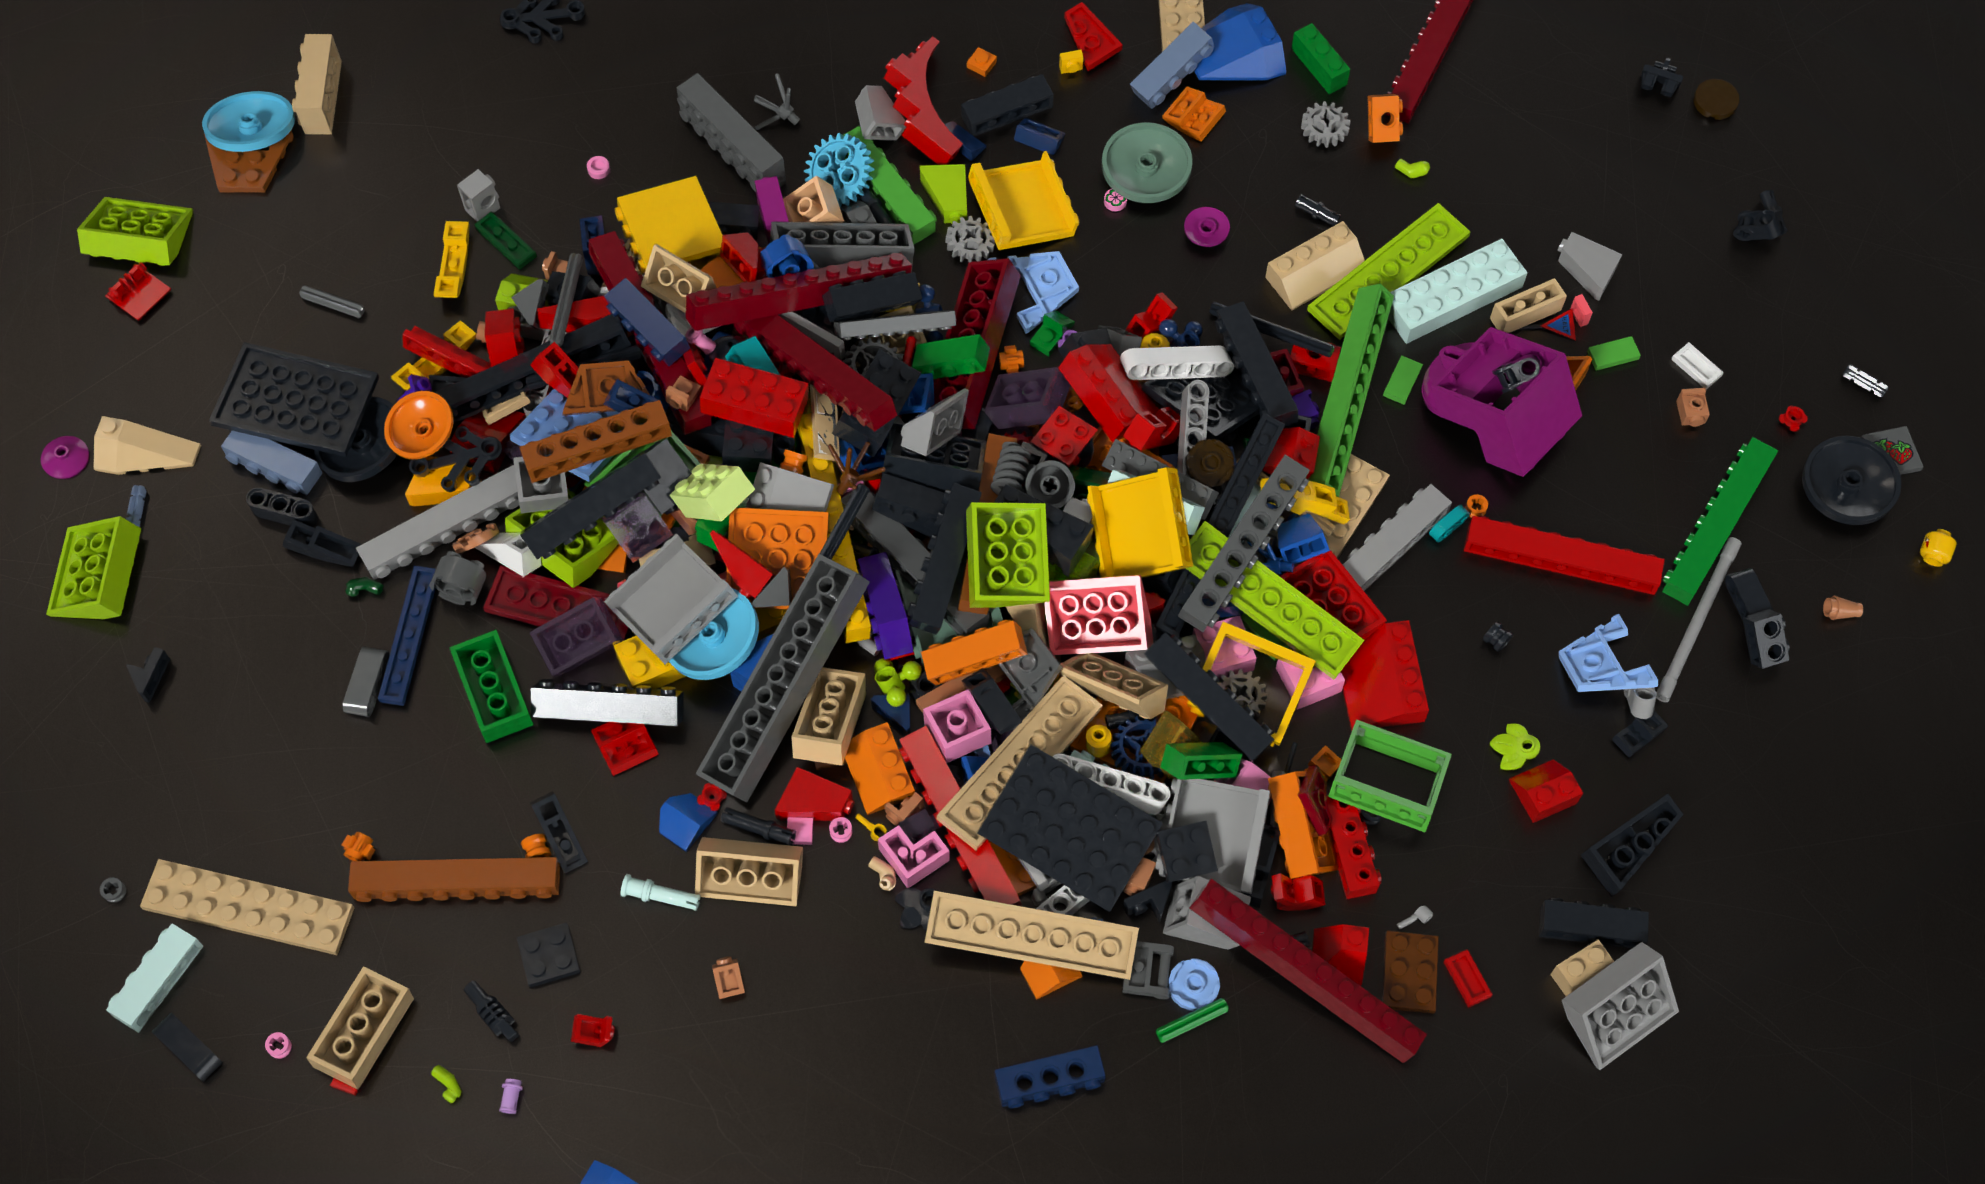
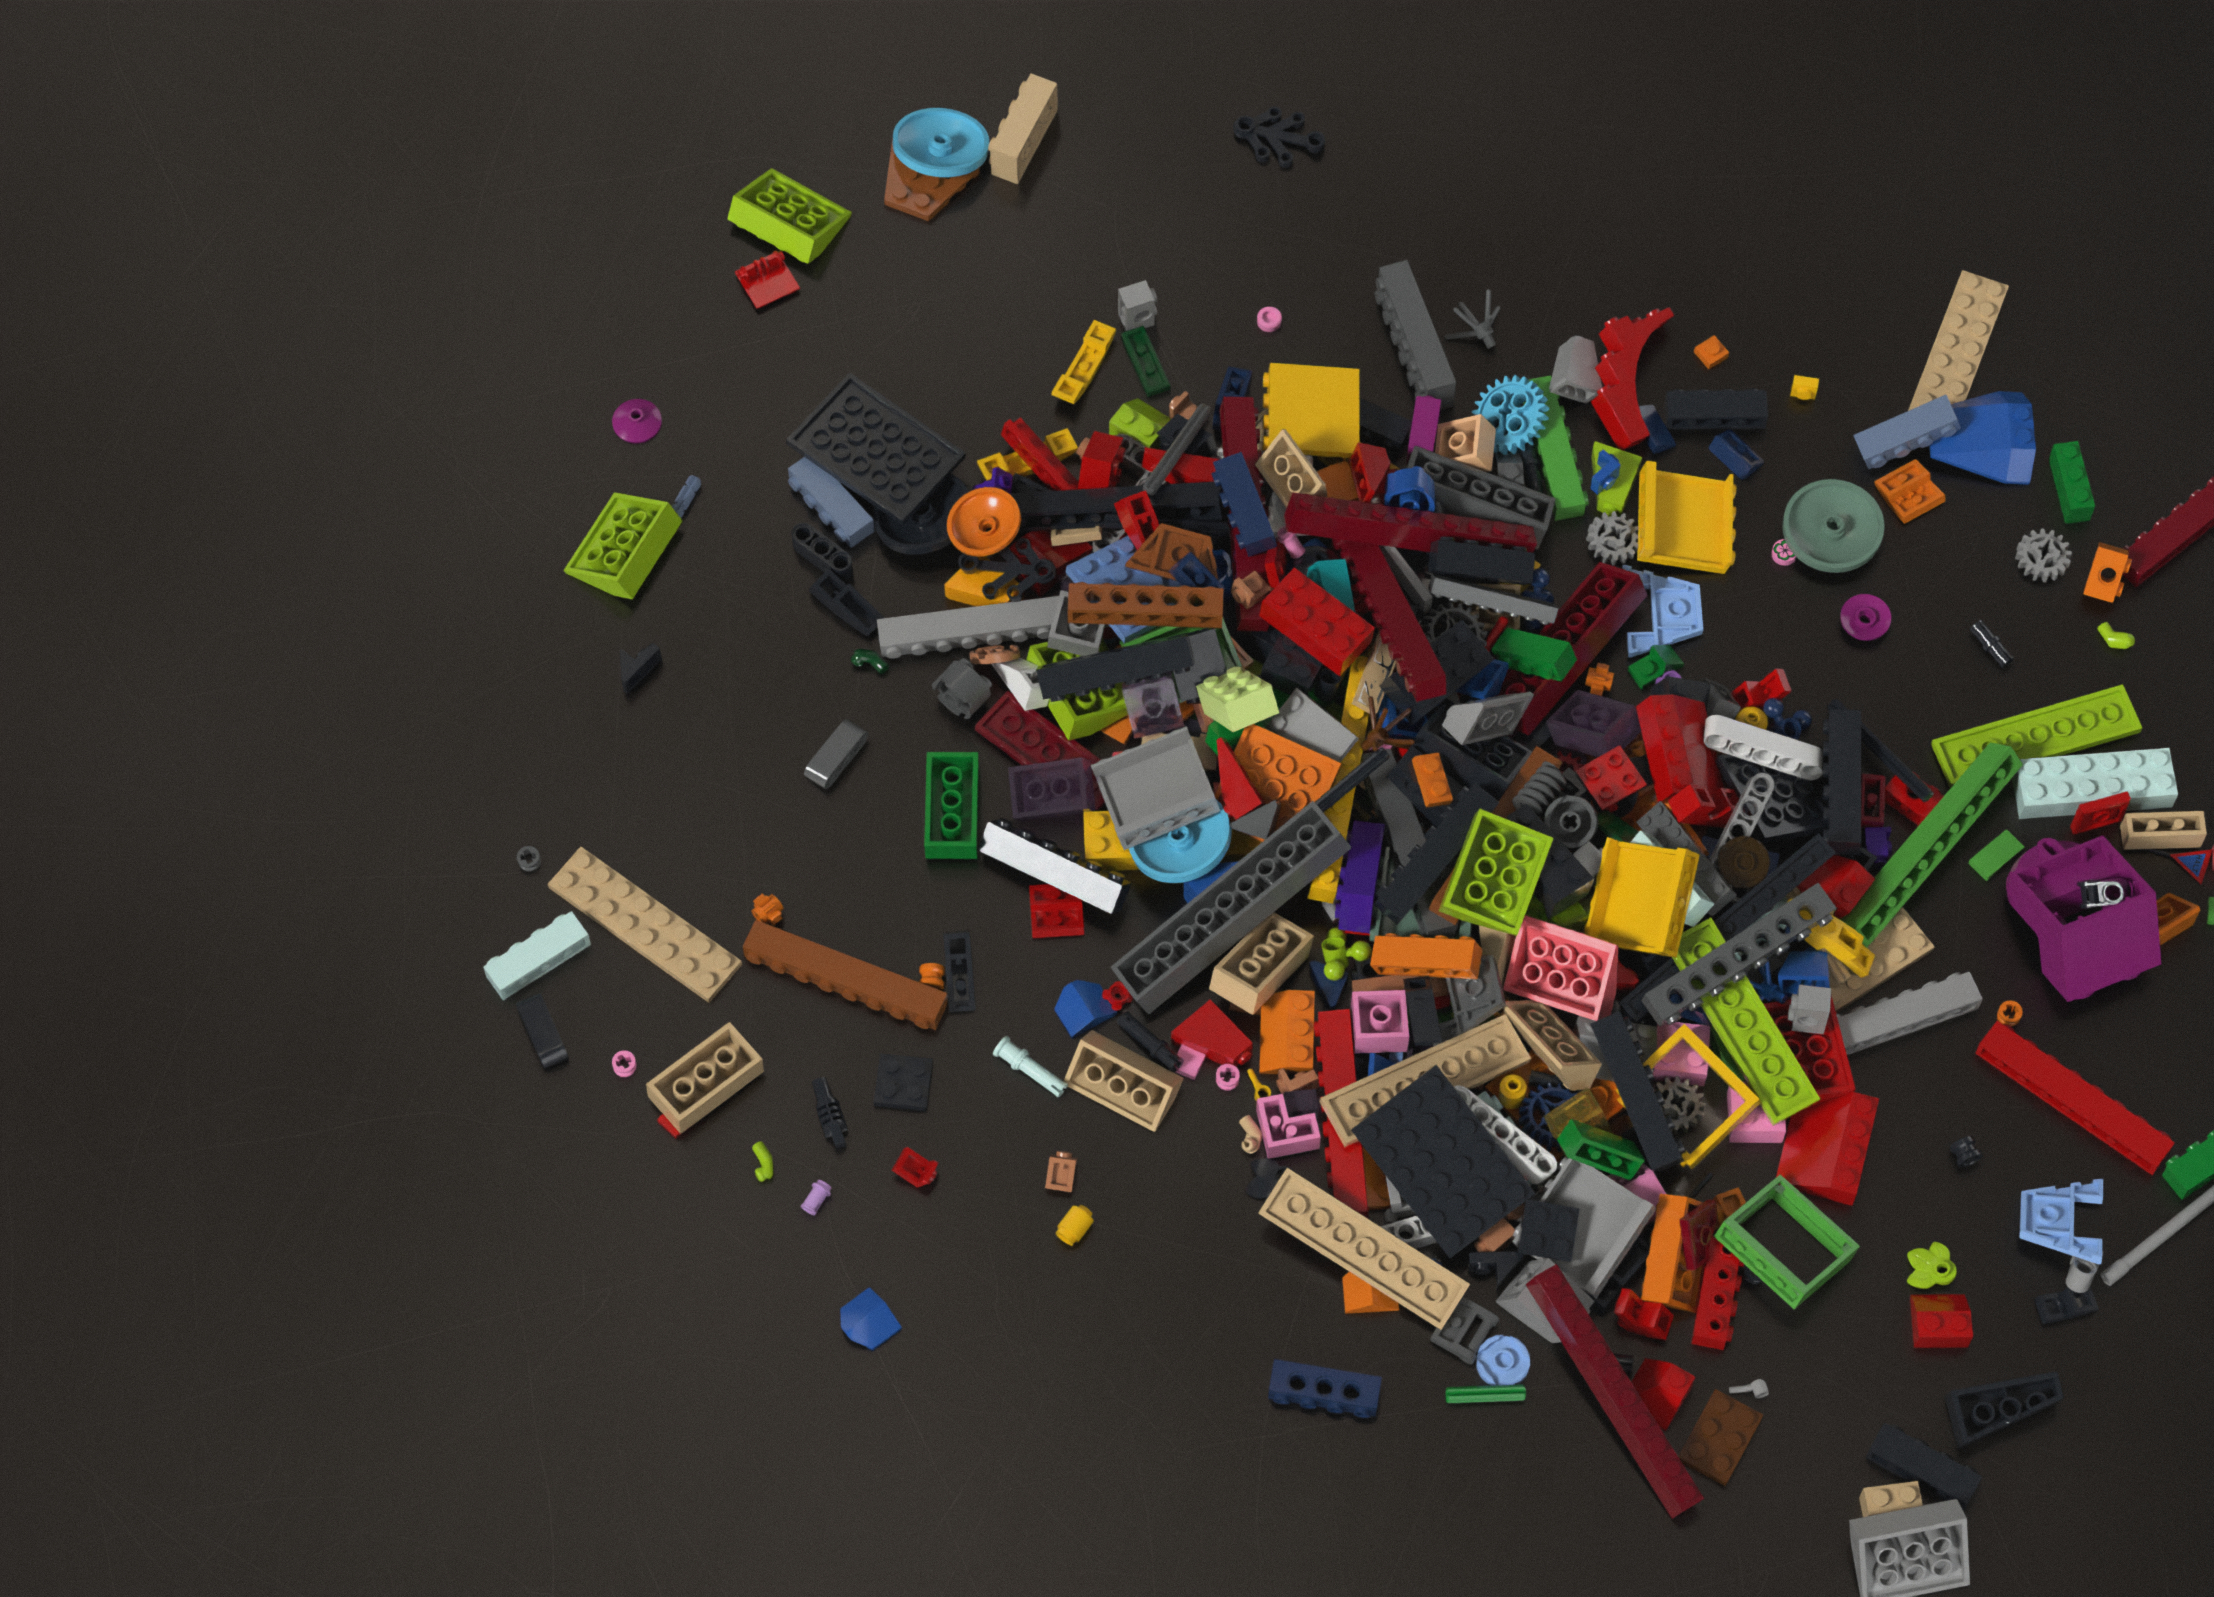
camera: 25 degrees right, 0 degrees up
tan wedge [94,416,201,475] -> none
dark grey axle [299,285,365,318] -> none
dark blue plate [378,566,436,706] -> none
dark grey slope [511,279,549,330] -> none
orange wheel [779,449,808,475] -> none
red wing [1065,2,1123,71] -> none
tan slope [1265,221,1365,310] -> none
teal beam [1429,505,1470,542] -> none
red tile [1444,949,1493,1008] -> none
none -> yellow brick [1056,1205,1094,1246]
none -> orange plate [1412,753,1453,808]
none -> blue bracket [1590,450,1621,495]
none -> light grey brick [1788,985,1831,1034]
none -> red plate [2070,791,2131,835]

